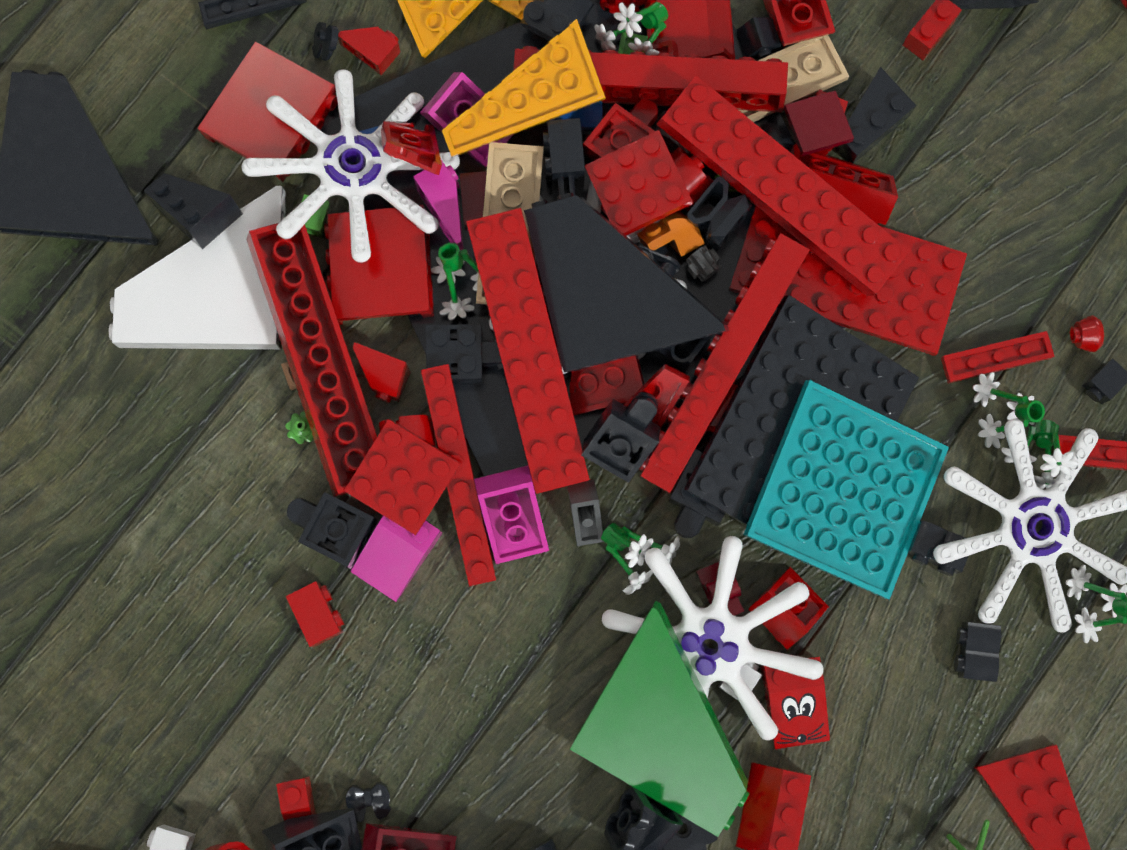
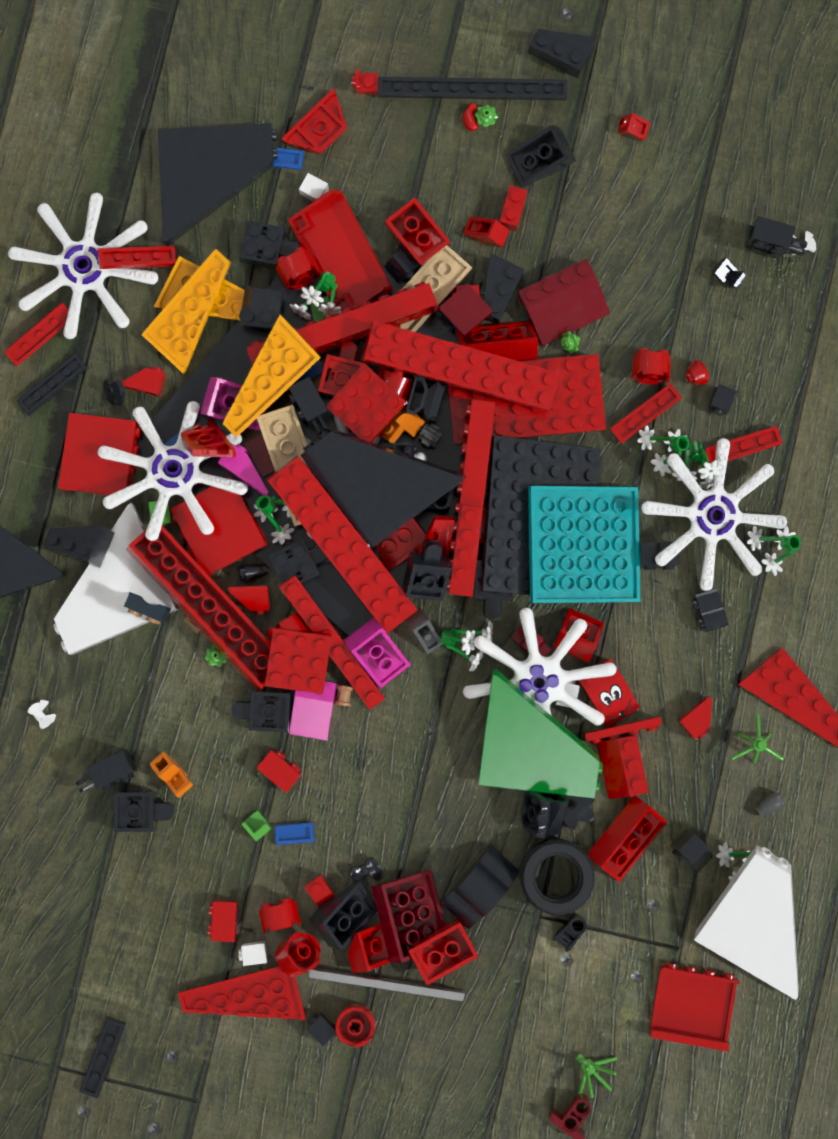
camera: 25 degrees left, 5 degrees up
none -> white piece [27,700,56,729]
none -> black brick [76,750,138,793]
none -> black brick [114,791,175,832]
none -> black brick [124,592,171,625]
none -> orange brick [149,751,193,798]
none -> red brick [208,899,238,942]
none -> black cone [238,564,267,583]
none -> bright green panel [242,811,272,841]
none -> red brick [258,898,301,934]
none -> blue tile [274,822,315,845]
none -> medium nougat bush [334,685,353,707]
none -> red slope [463,216,510,247]
none -> dark red slope [517,258,610,347]
none -> bright green plant [561,331,580,354]
none -> red plate [583,717,662,744]
none -> red brick [631,348,671,385]
none -> red slope [677,696,712,739]

